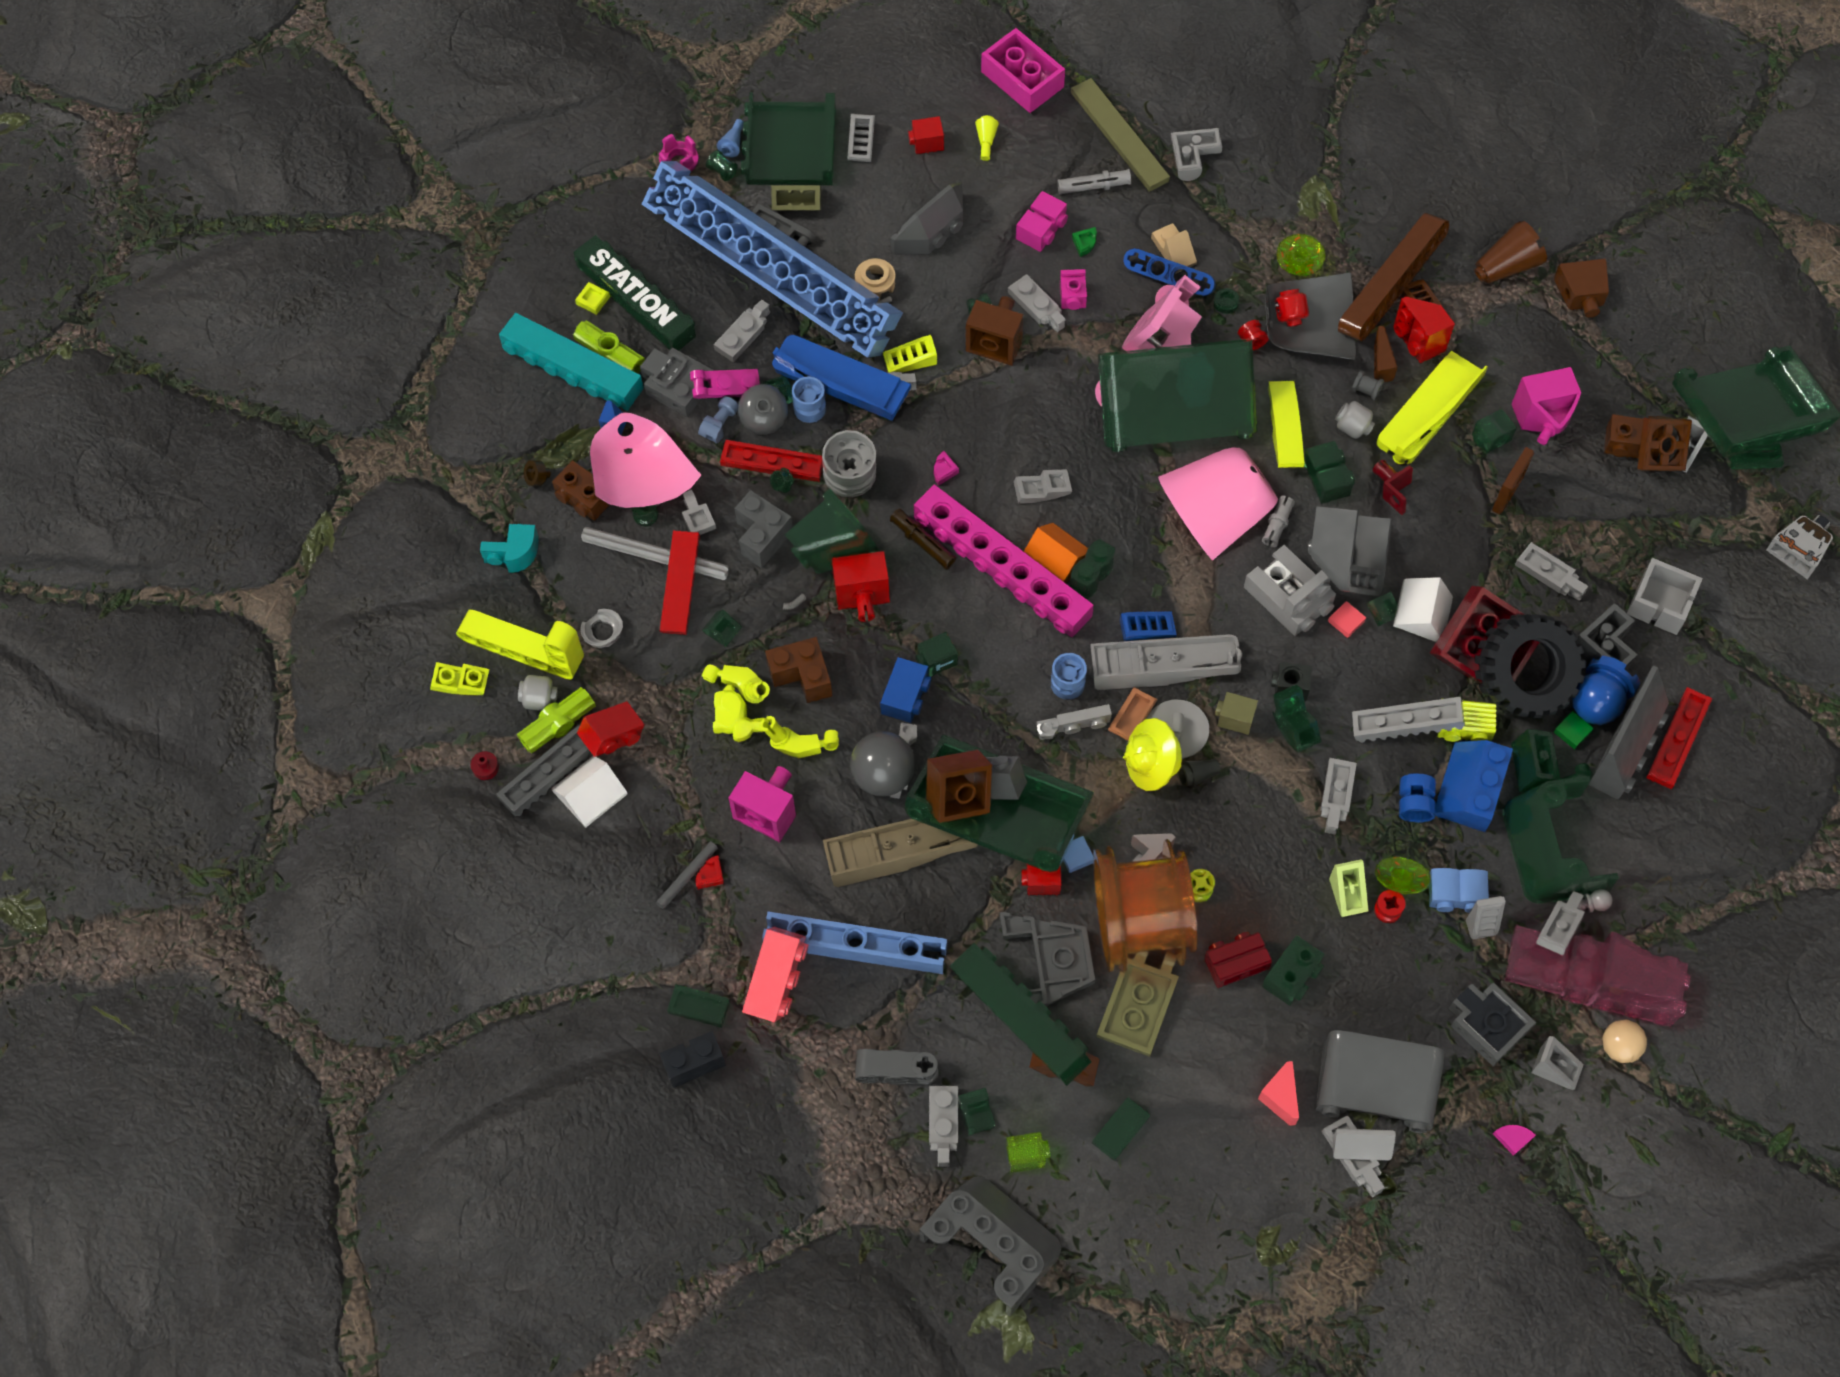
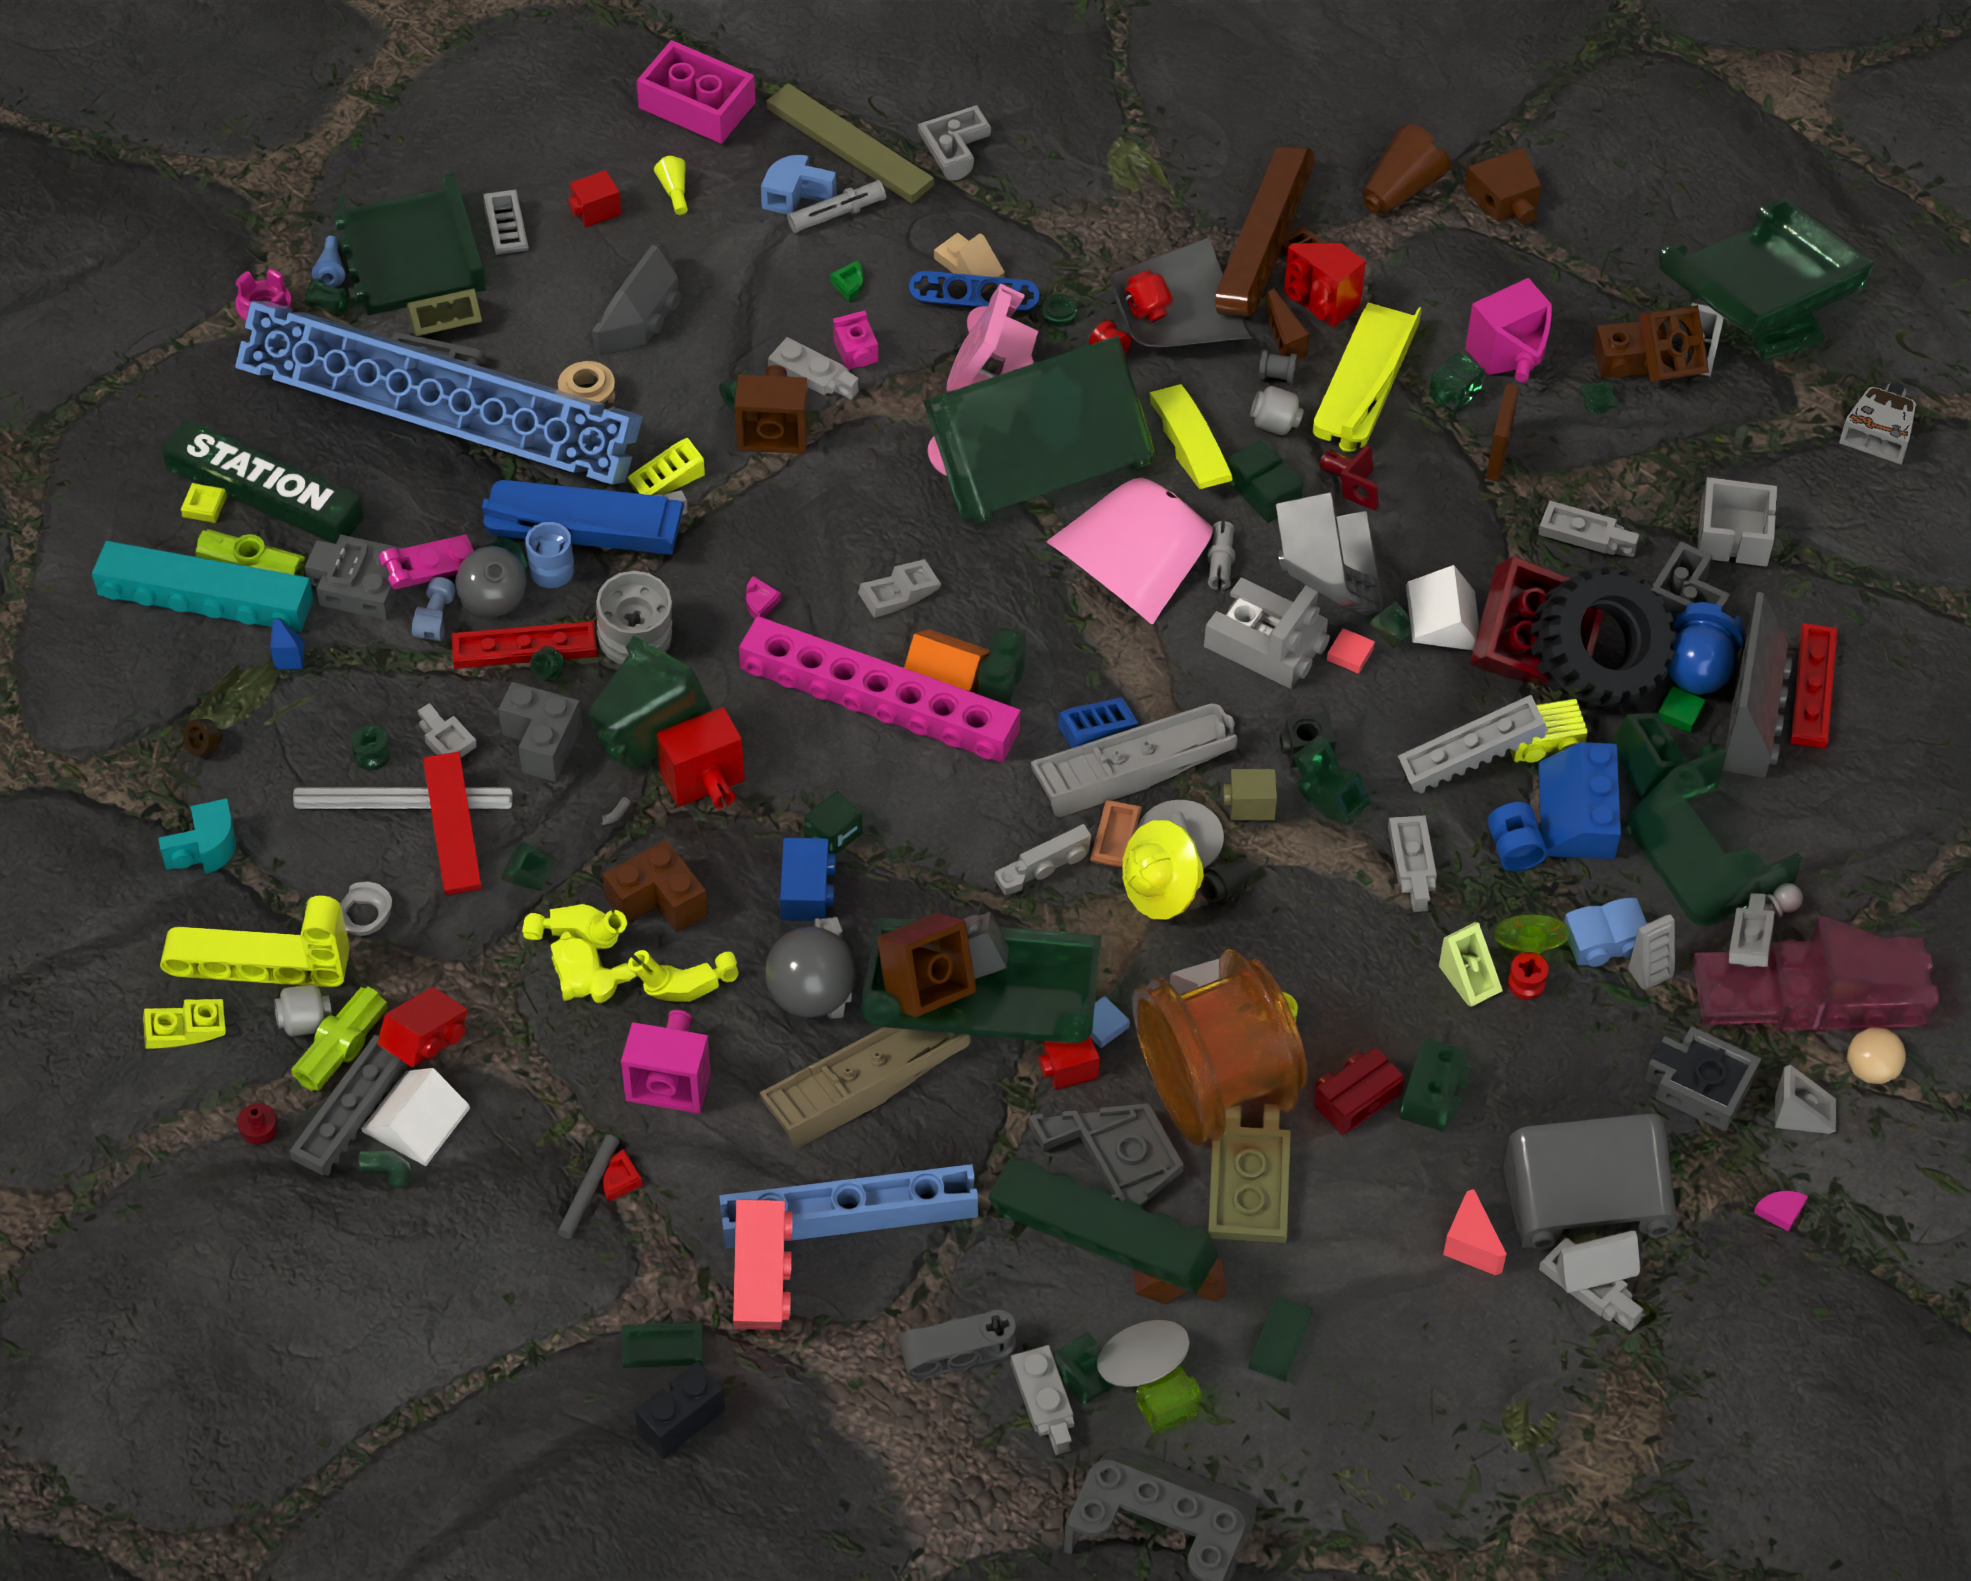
camera: 20 degrees left, 10 degrees down
reddish brown brick [552,460,610,521] -> none
bright pink piece [590,412,701,508] -> none
light grey hinge [714,300,770,363] -> none
dark brown pin [890,508,957,570] -> none
dark pink piece [1016,191,1068,252] -> none
medium blue wheel [1051,653,1087,700] -> none
clear neon green dish [1276,234,1325,276] -> none
none -> clear green arm [359,1151,411,1186]
none -> medium blue brick [761,155,837,214]
none -> light grey shield [1097,1320,1190,1387]
none -> clear green plate [1580,381,1618,414]

